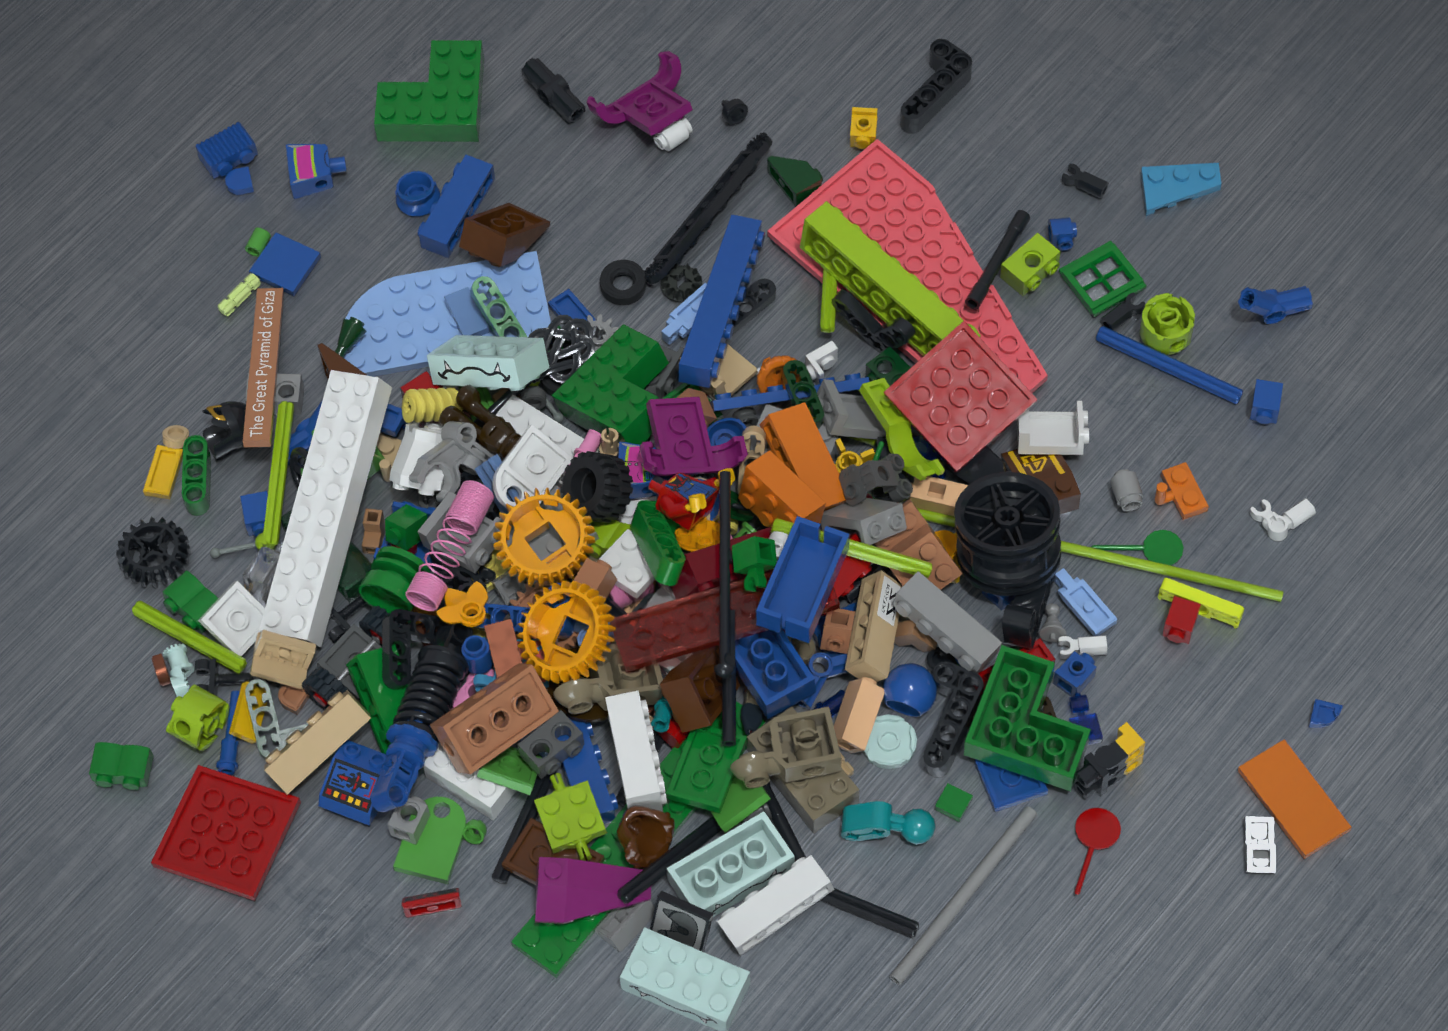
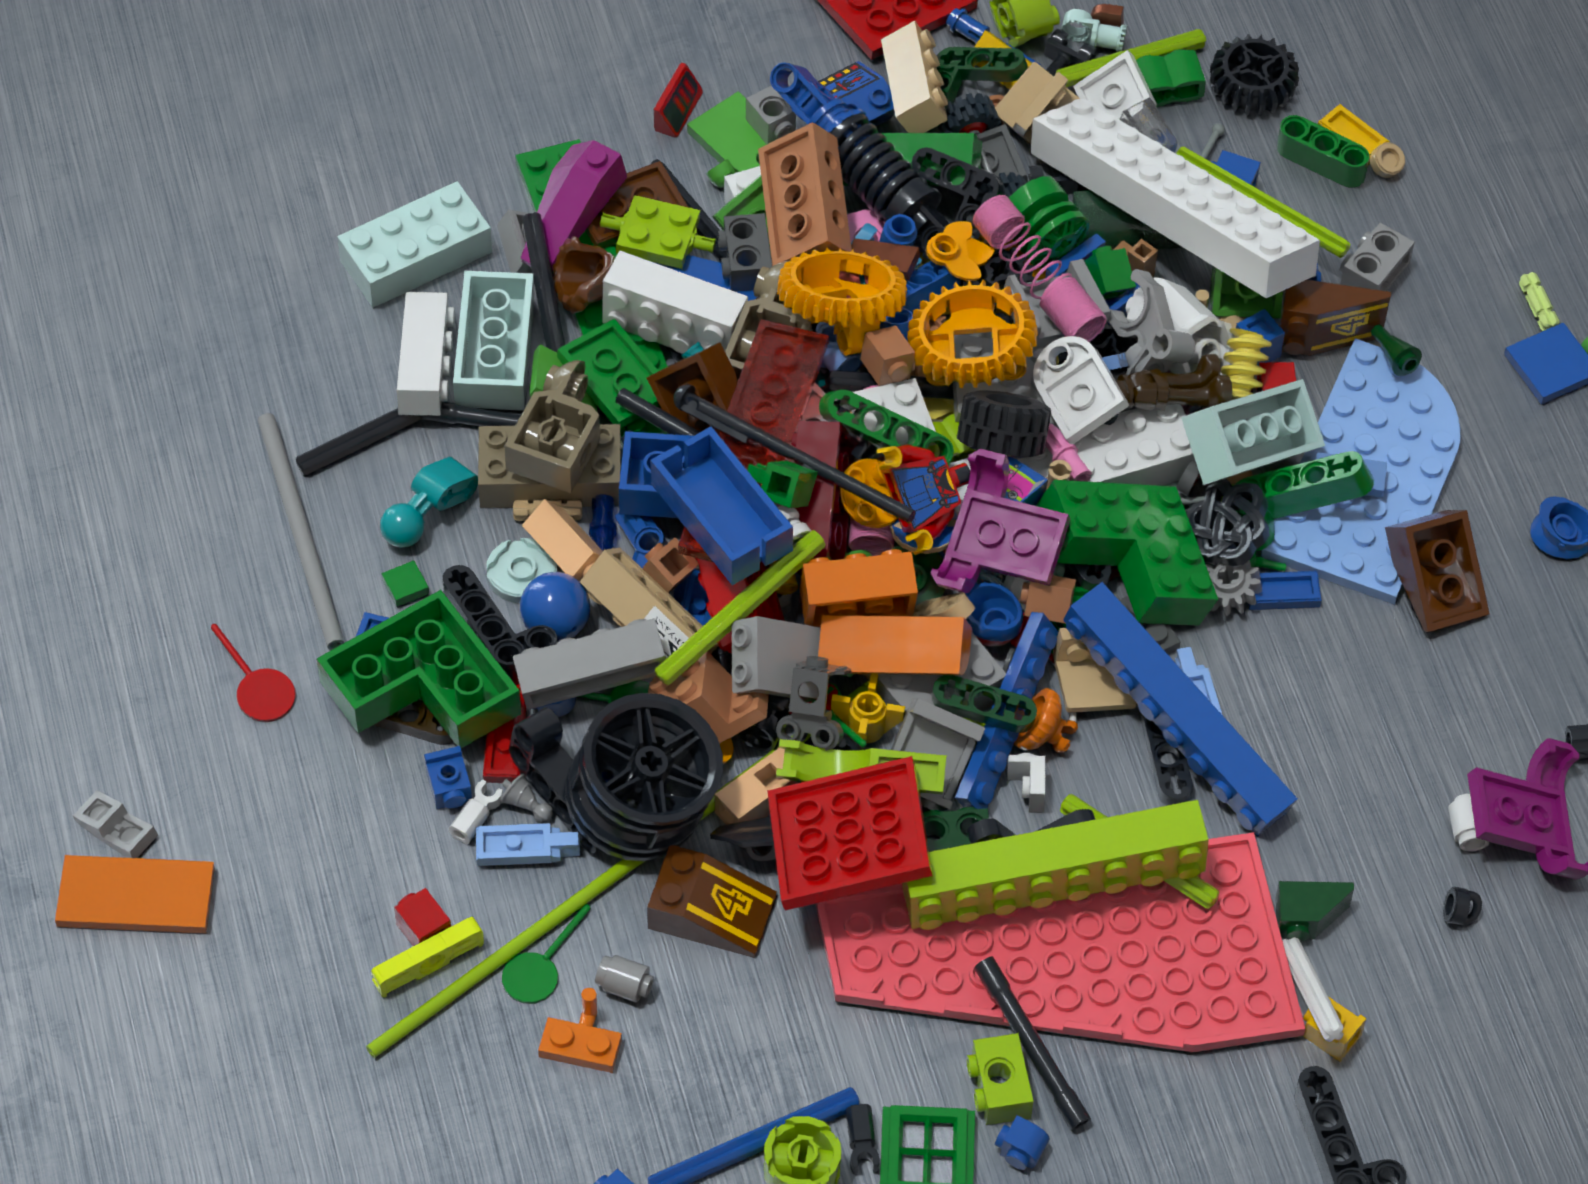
camera: 120 degrees right, 5 degrees down
black helmet [202,401,246,459] -> none
nougat tile [243,288,284,447] -> none
blue brick [418,155,495,258] -> none
black tyre [599,260,647,305] -> none
black plate [644,132,773,285] -> none
tile [650,891,714,952] -> none
pearl dark grey gear [661,263,702,301] -> none
white panel [1017,401,1089,455] -> none
clear blue plate [1069,693,1103,745] -> none
black hips [1074,722,1145,799] -> none
white bar [1250,498,1316,541] -> none
blue tile [1309,699,1343,728] -> none
none -> white axle [1282,937,1344,1042]

